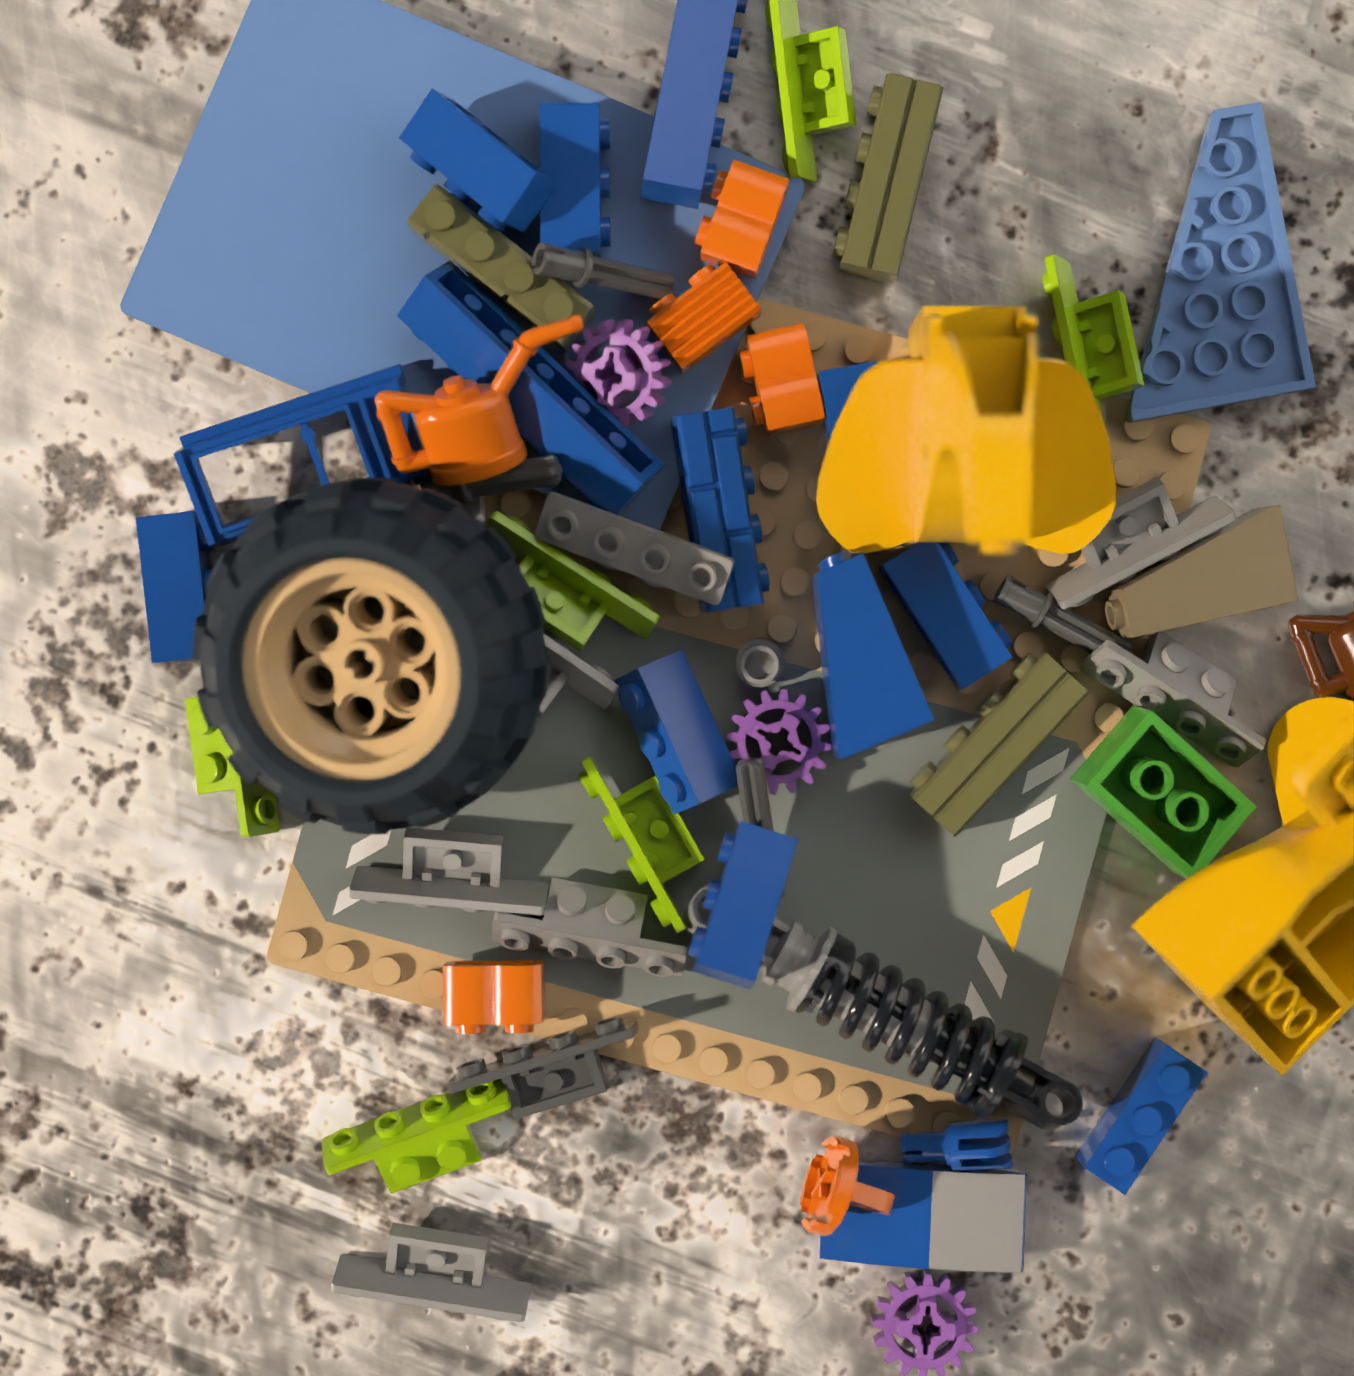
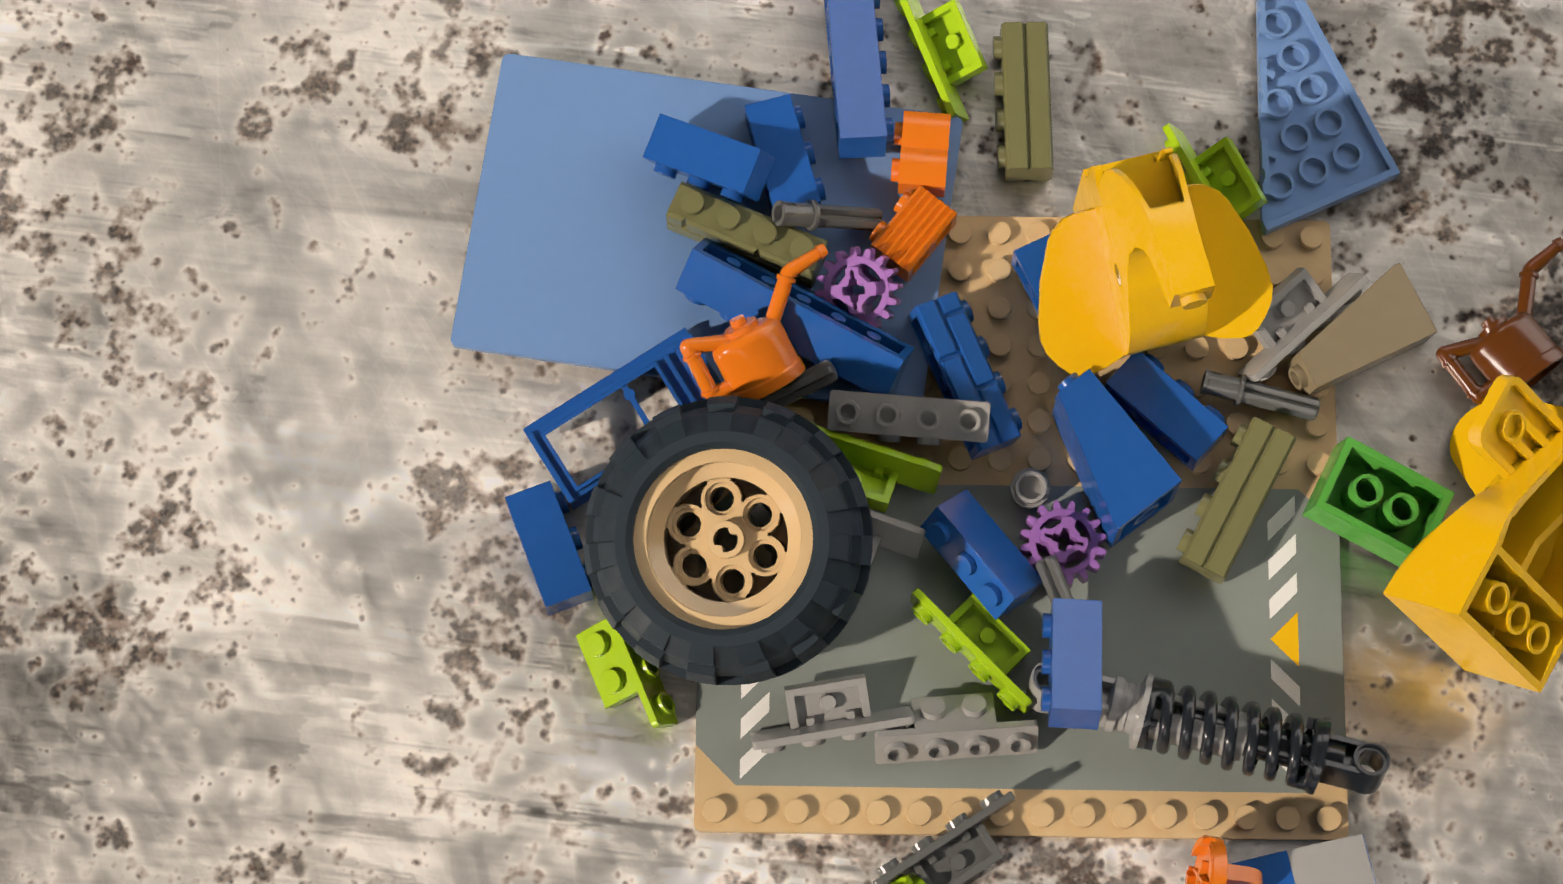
camera: 15 degrees left, 15 degrees down
orange brick [443,960,545,1034] -> none
orange brick [739,323,825,436] -> none
blue arm [901,1119,1013,1171] -> none
blue brick [1075,1037,1208,1195] -> none
light grey bracket [1080,631,1266,767] -> none

